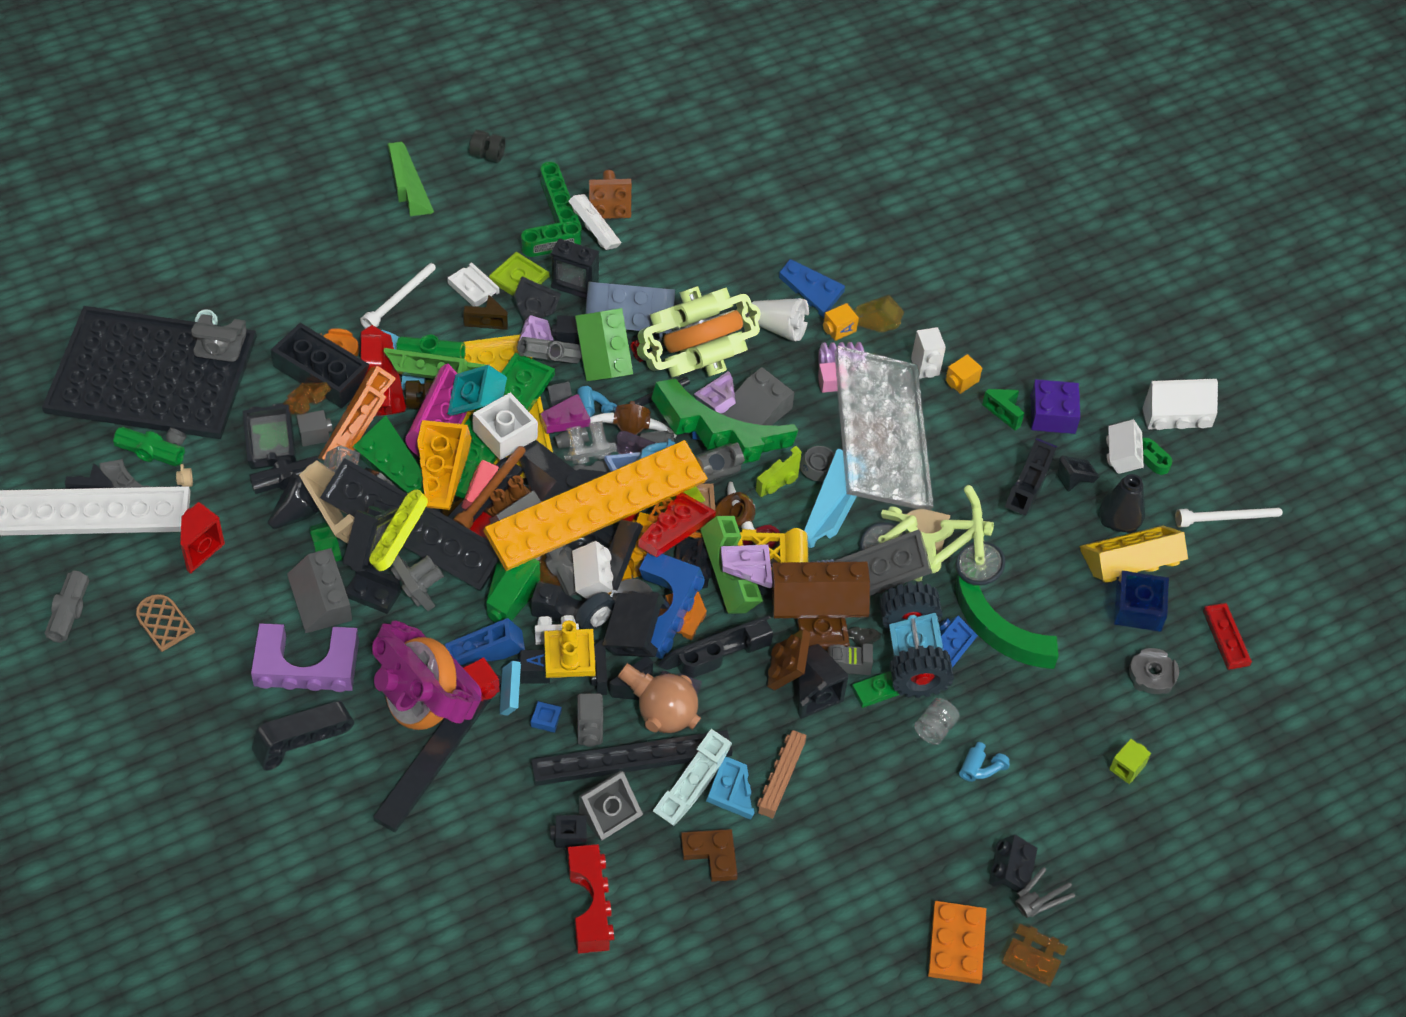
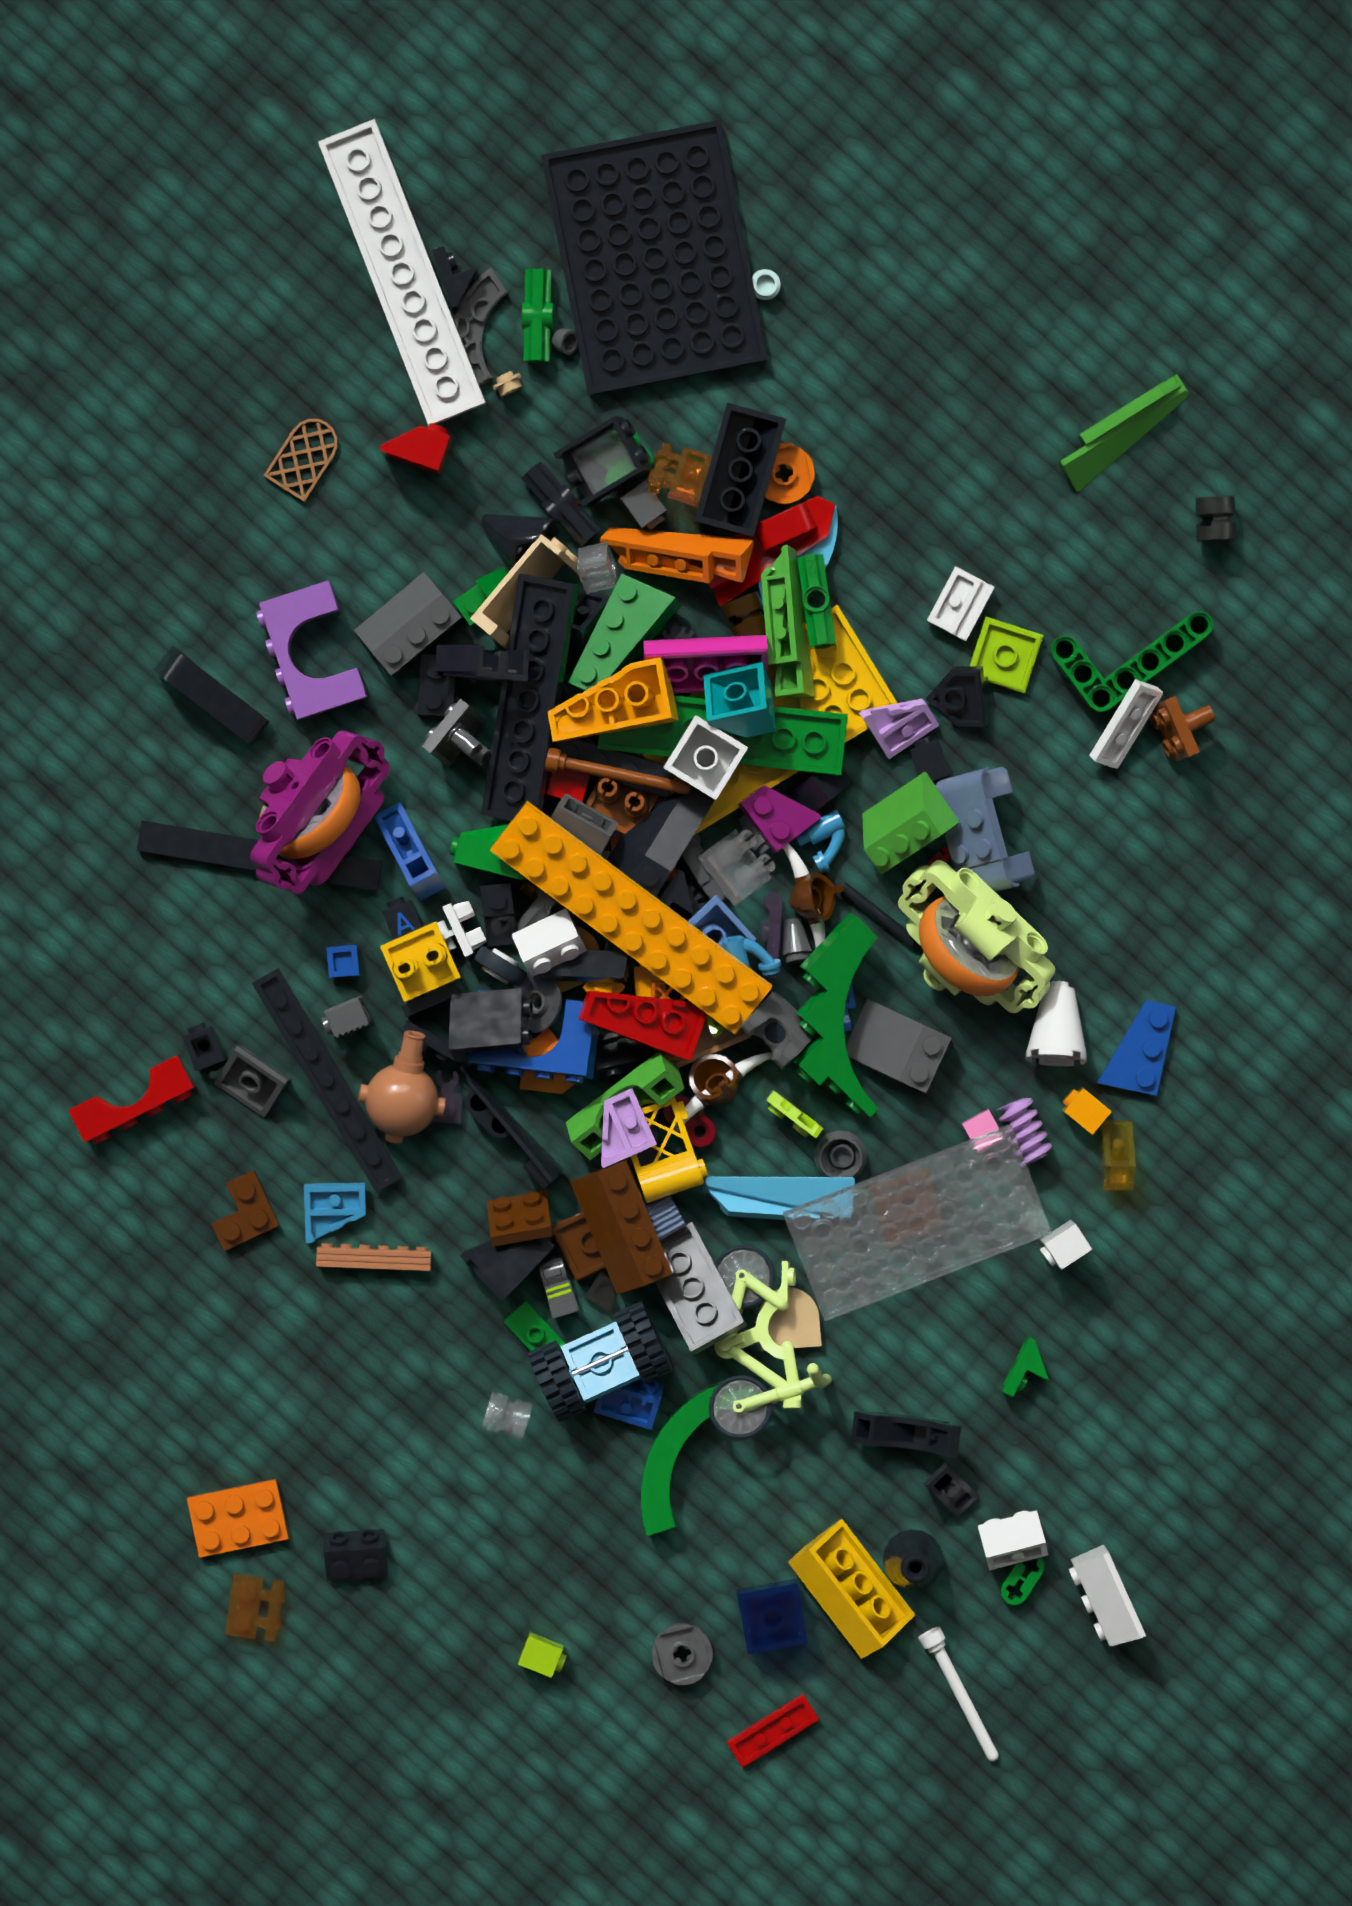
camera: 75 degrees right, 35 degrees up
dark grey piece [45,571,89,643] -> none
dark grey piece [192,314,246,362] -> none
white piece [360,263,436,329] -> none
neon yellow beam [369,489,428,571] -> none
coral slope [462,460,499,509] -> none
red brick [463,658,500,701] -> none
dark brown slope [464,295,508,330] -> none
medium azure tile [500,661,521,716] -> none
dark grey piece [517,337,582,364] -> none
black window [551,238,599,299] -> none
light aqua slope [653,729,732,826] -> none
lavender wing [694,371,736,413] -> none
light orange brick [945,354,982,394] -> none
dark azure plant [959,742,1010,782] -> none
dark grey plant [1015,867,1075,918] -> none
dark purple brick [1031,379,1080,434] -> none

